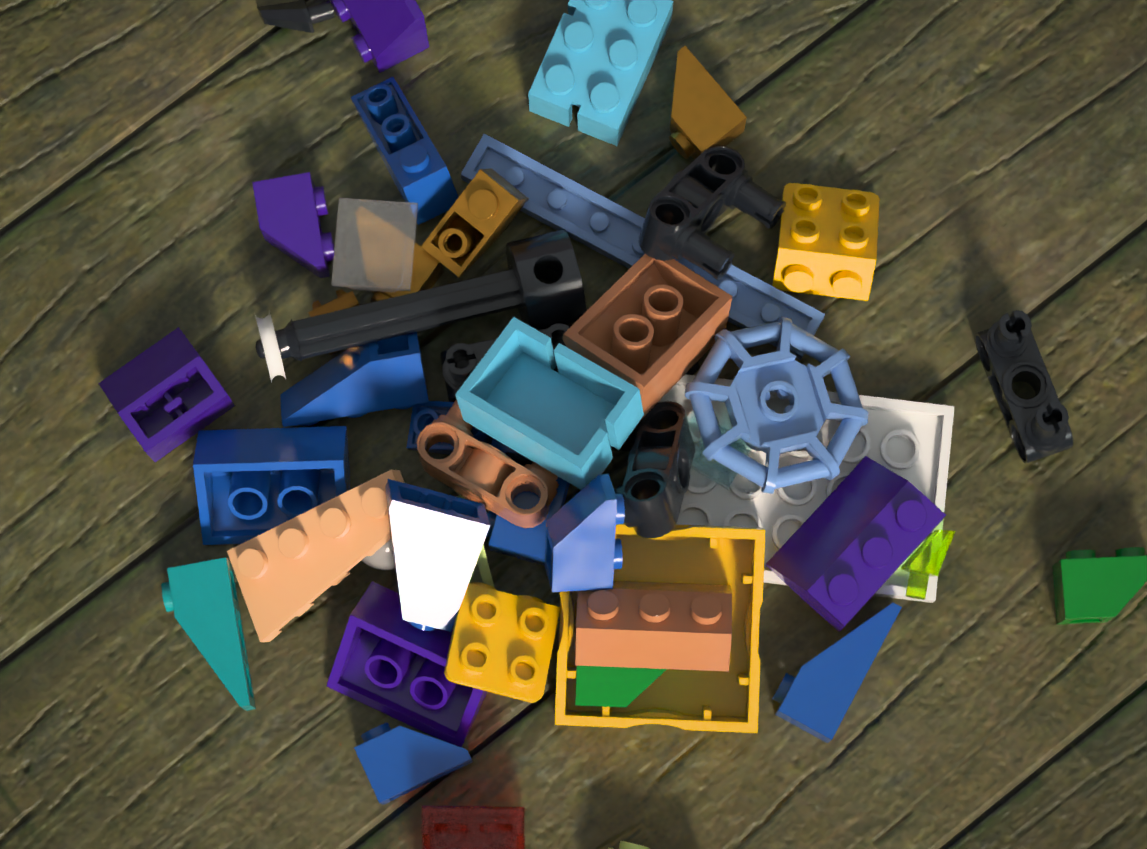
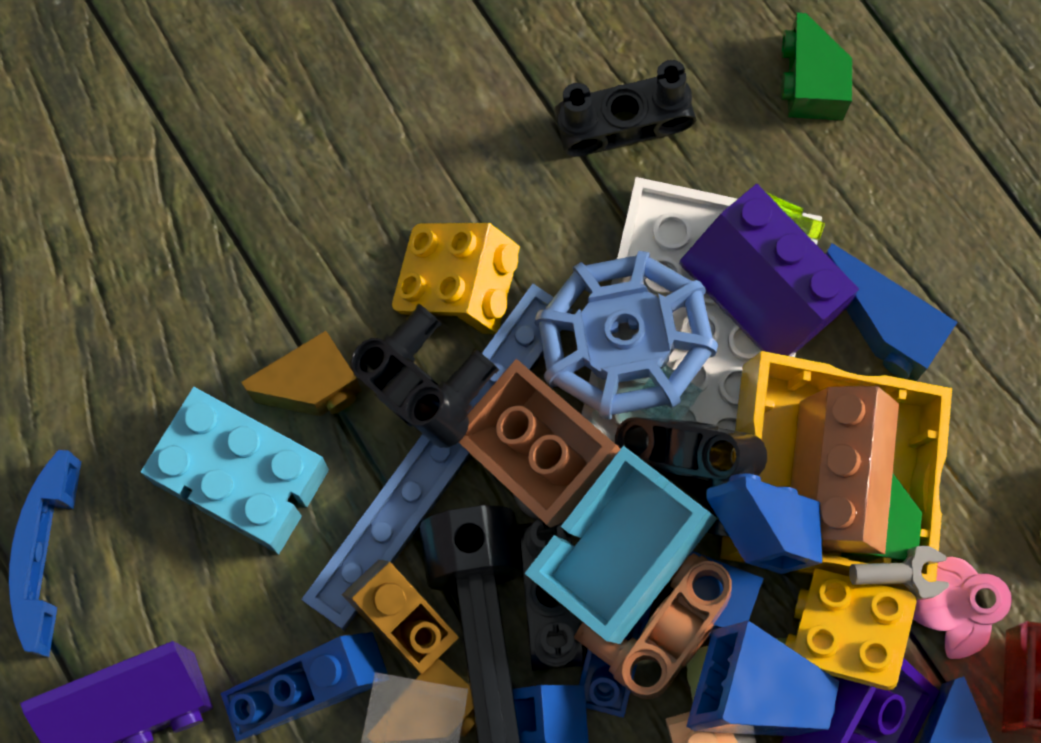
camera: 85 degrees left, 5 degrees down
none -> light grey bar [849,546,949,600]
none -> bright pink plate [913,557,1012,659]

